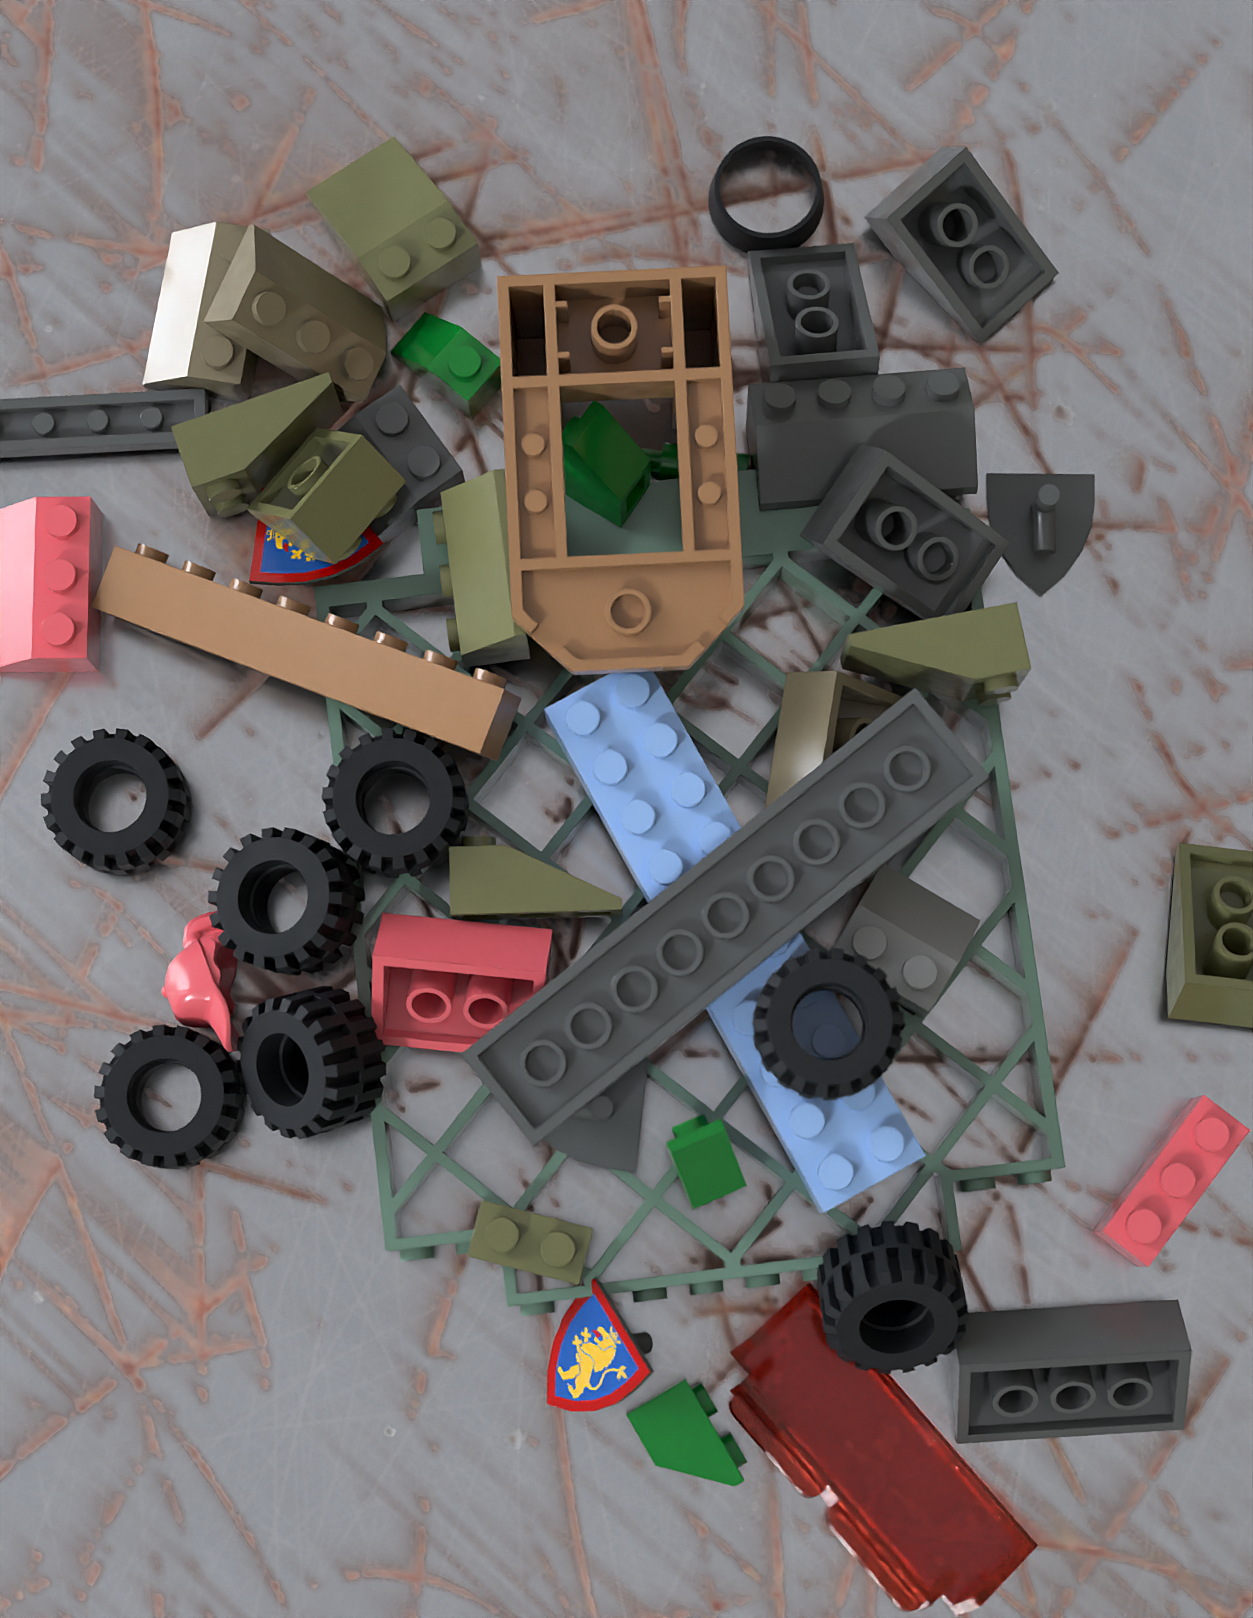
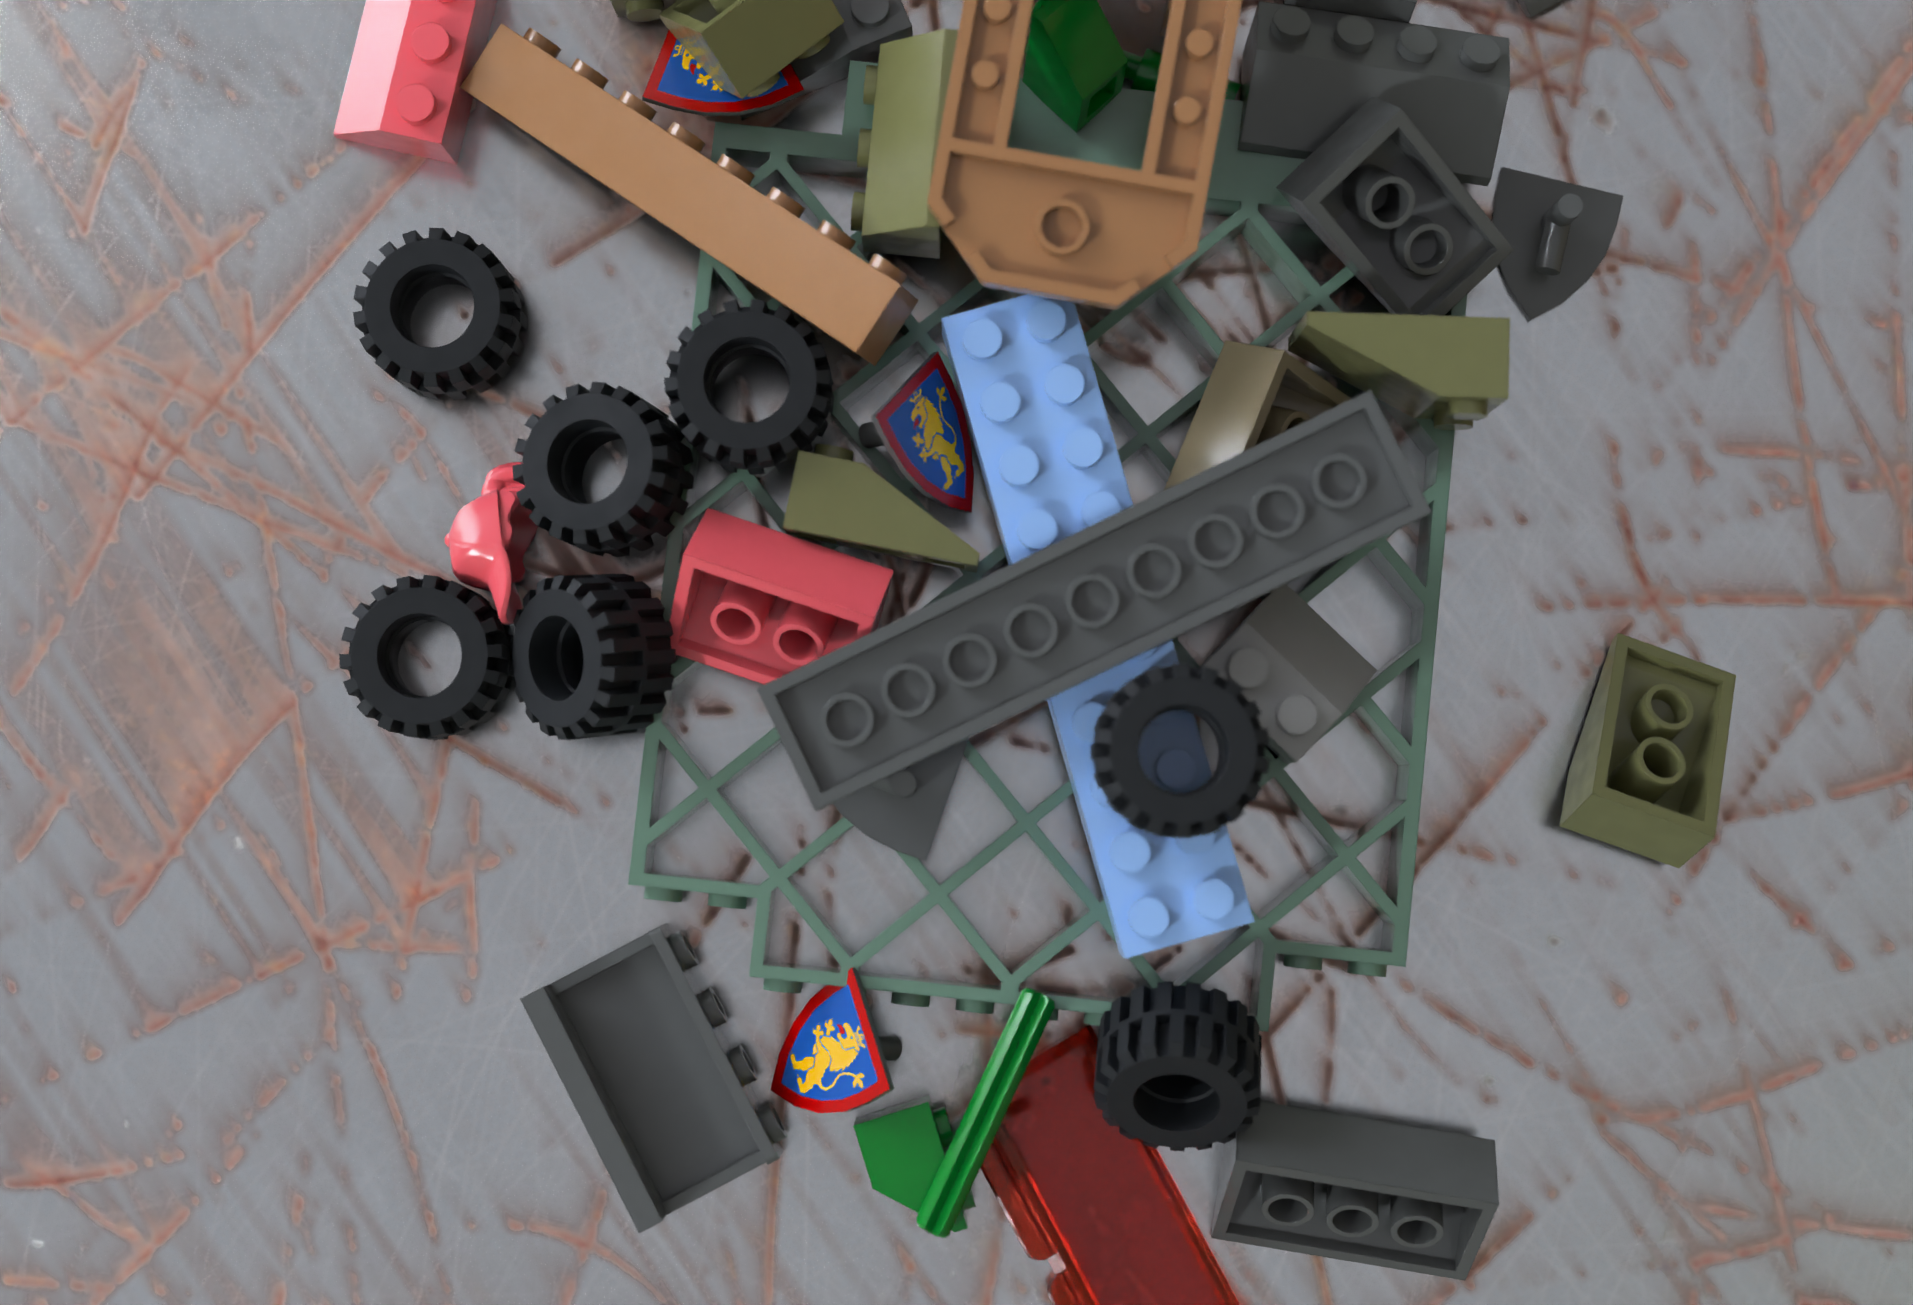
camera: 10 degrees right, 5 degrees up
olive plate [467,1200,594,1285] -> none
green slope [665,1114,747,1210] -> none
coral brick [1091,1095,1250,1267] -> none
none -> dark grey panel [520,923,787,1233]
none -> shield [859,352,974,513]
none -> green axle [916,988,1055,1238]

